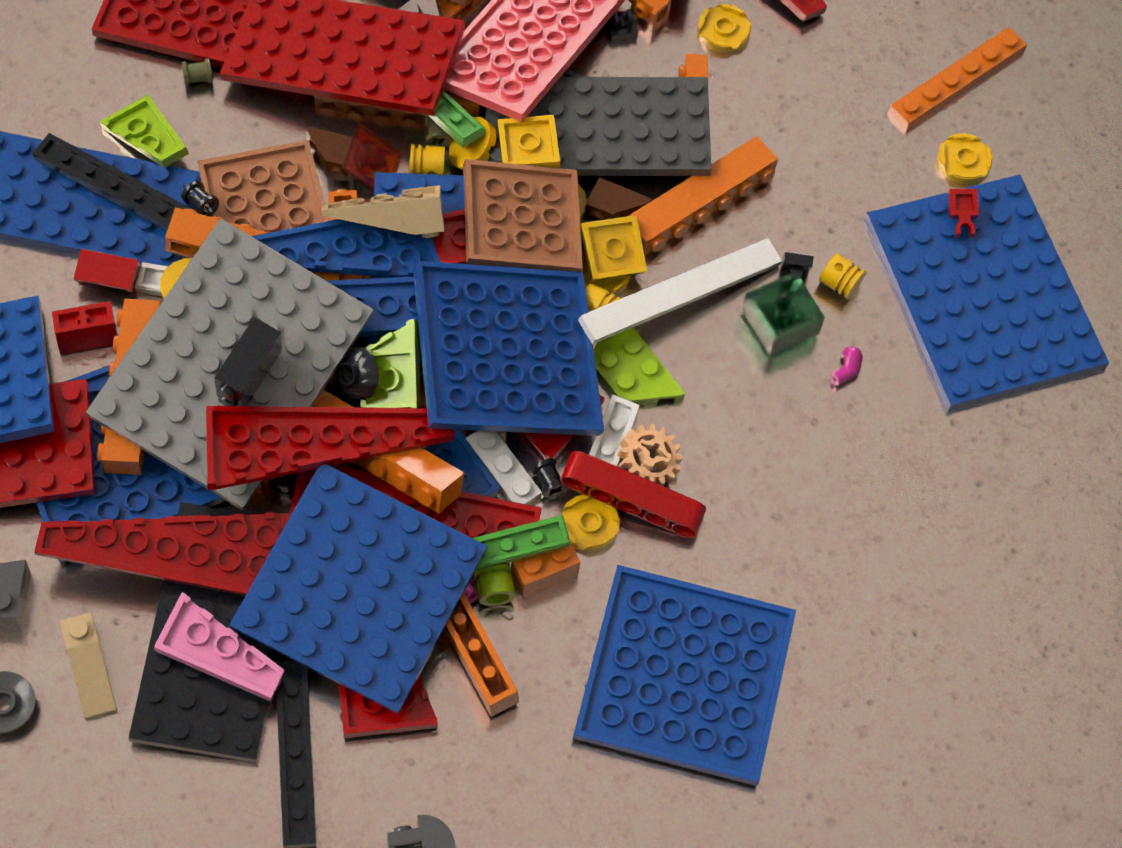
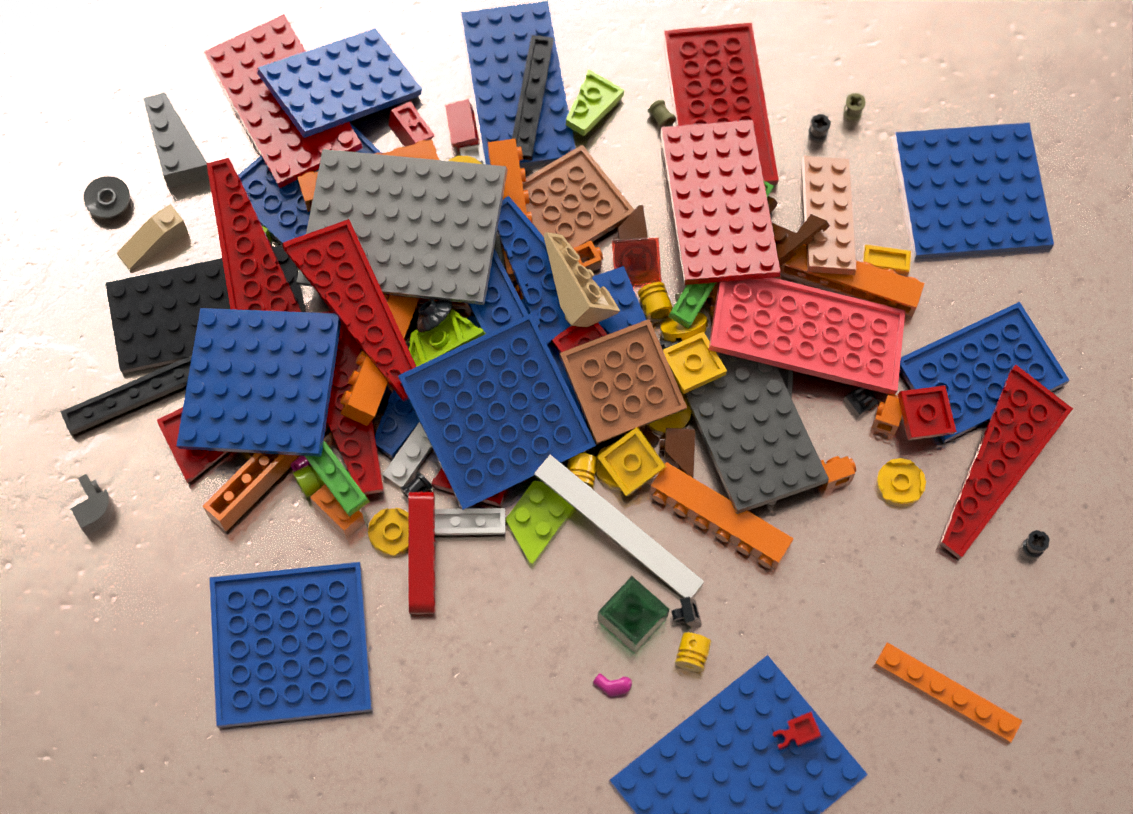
camera: 75 degrees right, 5 degrees up
bright pink wing [154,592,285,702] -> none
black bush [181,181,219,217] -> none
black brick [214,317,282,406] -> none
light nougat gear [617,424,683,486] -> none
yellow tile [937,133,993,185] -> none

